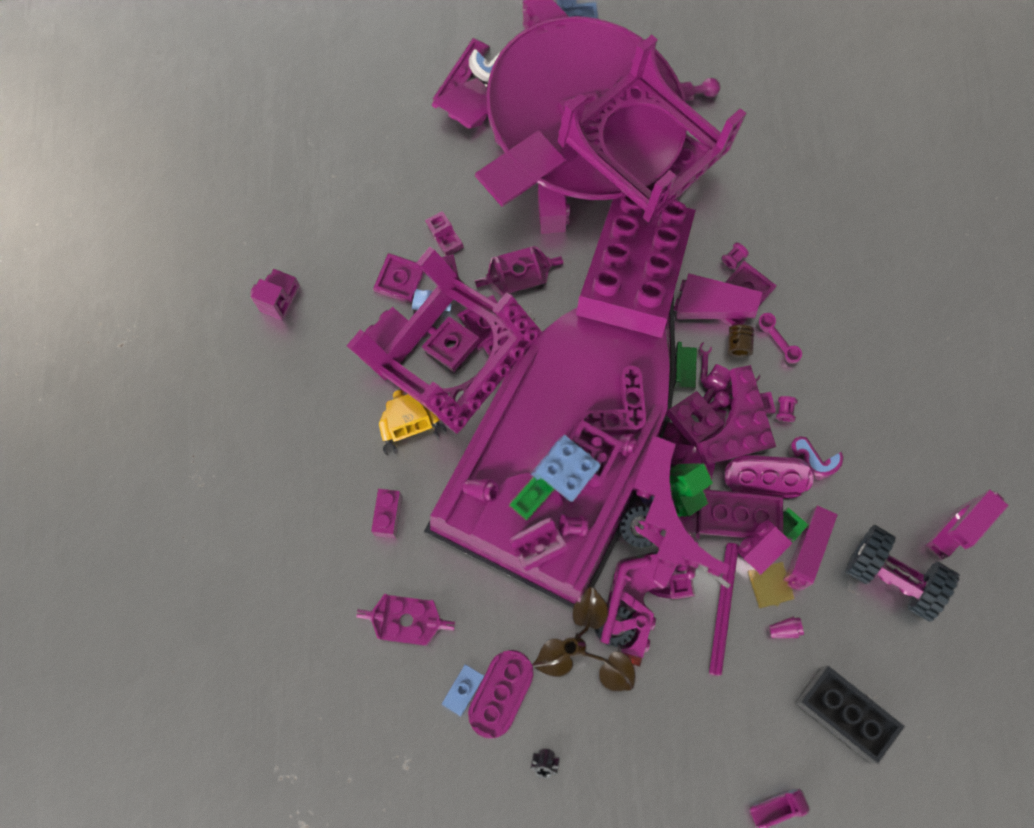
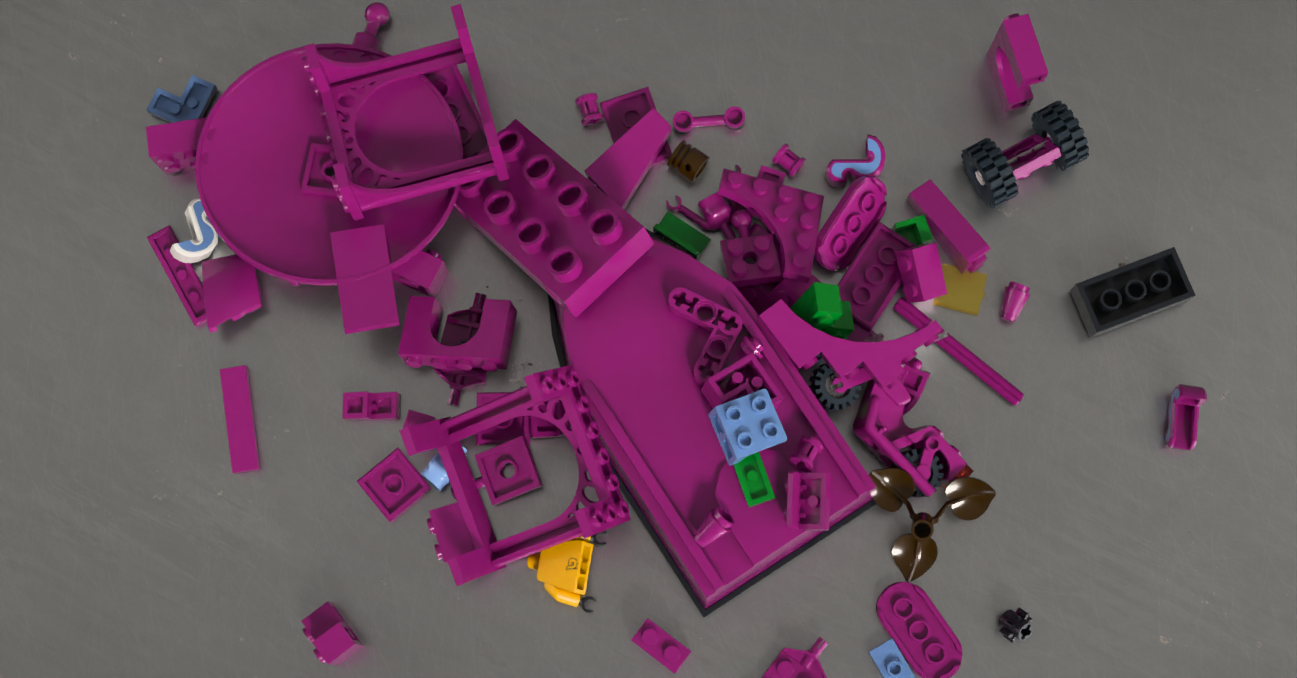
camera: 60 degrees left, 5 degrees up
none -> magenta tile [220,365,261,474]
none -> magenta arch [398,296,517,372]

